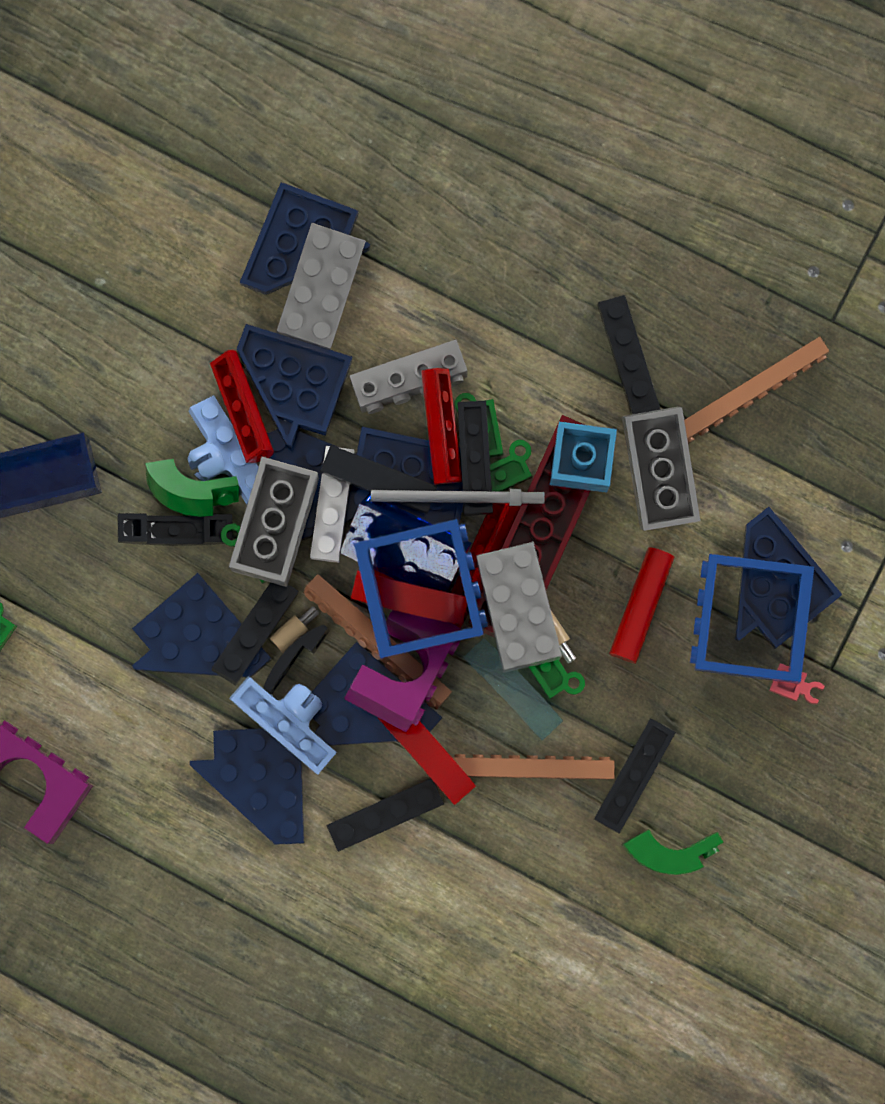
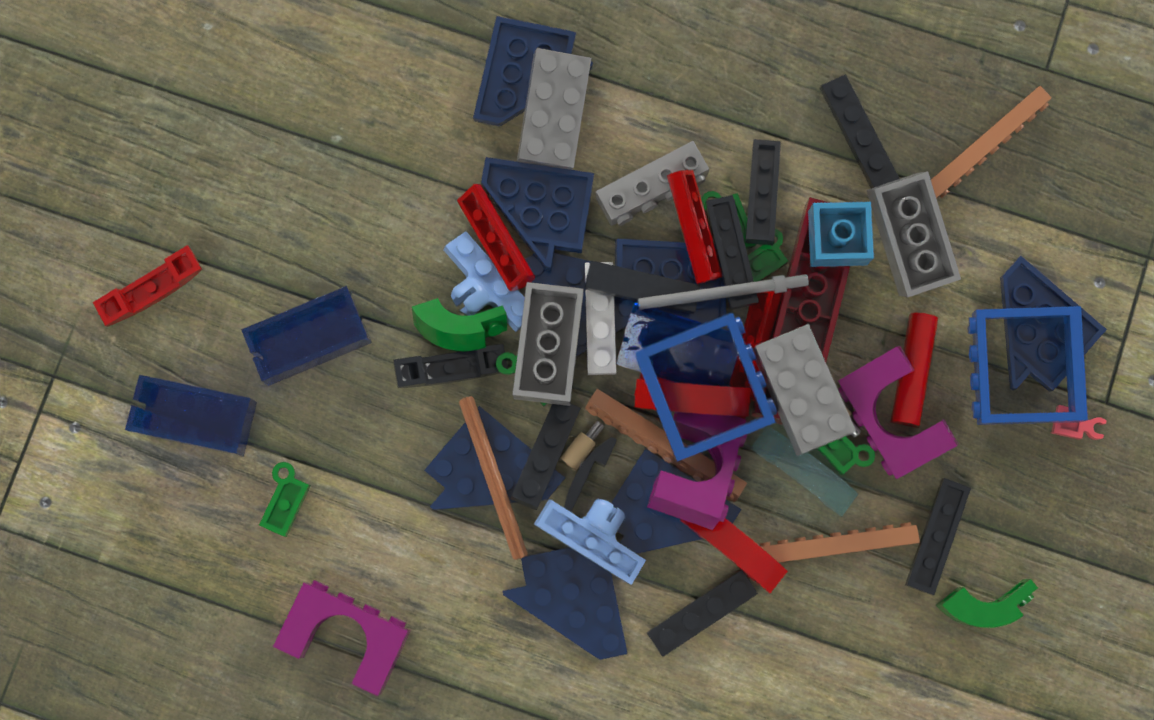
camera: 10 degrees left, 0 degrees up
none -> nougat axle [459,396,528,560]
none -> black plate [745,139,781,246]
none -> magenta arch [837,346,959,480]

